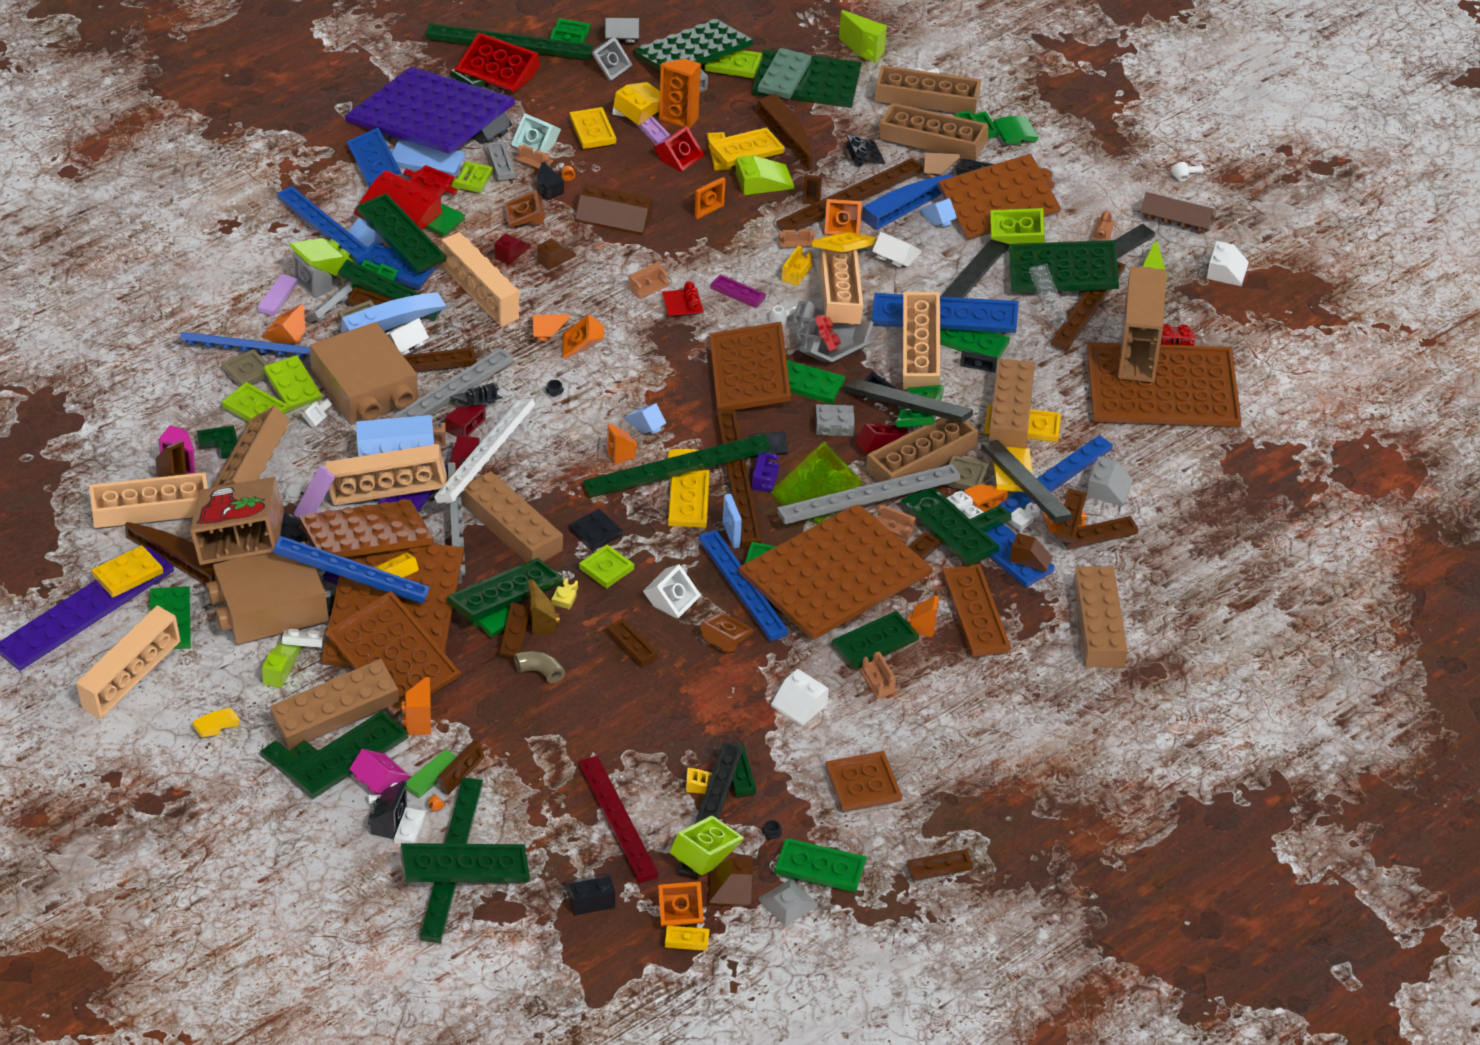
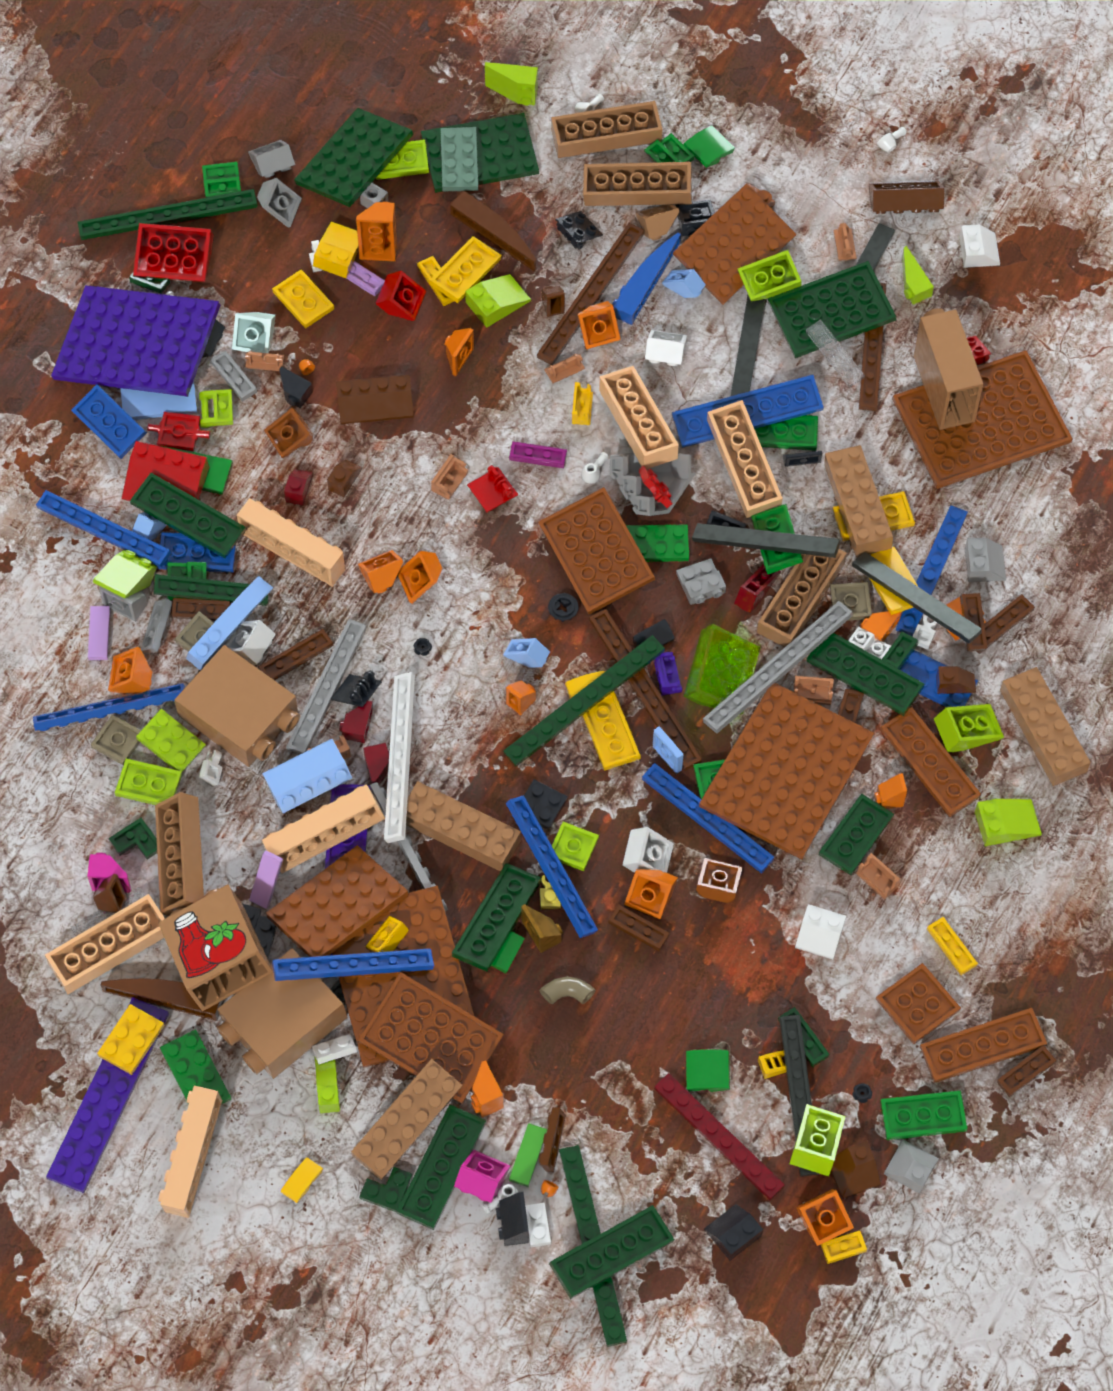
camera: 20 degrees left, 20 degrees up
reddish brown plate [499,602,530,660] -> none
yellow tile [812,232,878,252] -> none
none -> blue plate [506,795,598,938]
none -> black gear [548,593,578,622]
none -> orange slope [624,869,678,919]
none -> green slope [686,1049,730,1092]
none -> dark orange plate [920,1008,1047,1083]
none -> yellow tile [927,917,978,975]
none -> lime slope [934,704,1004,752]
none -> lime slope [975,799,1042,847]

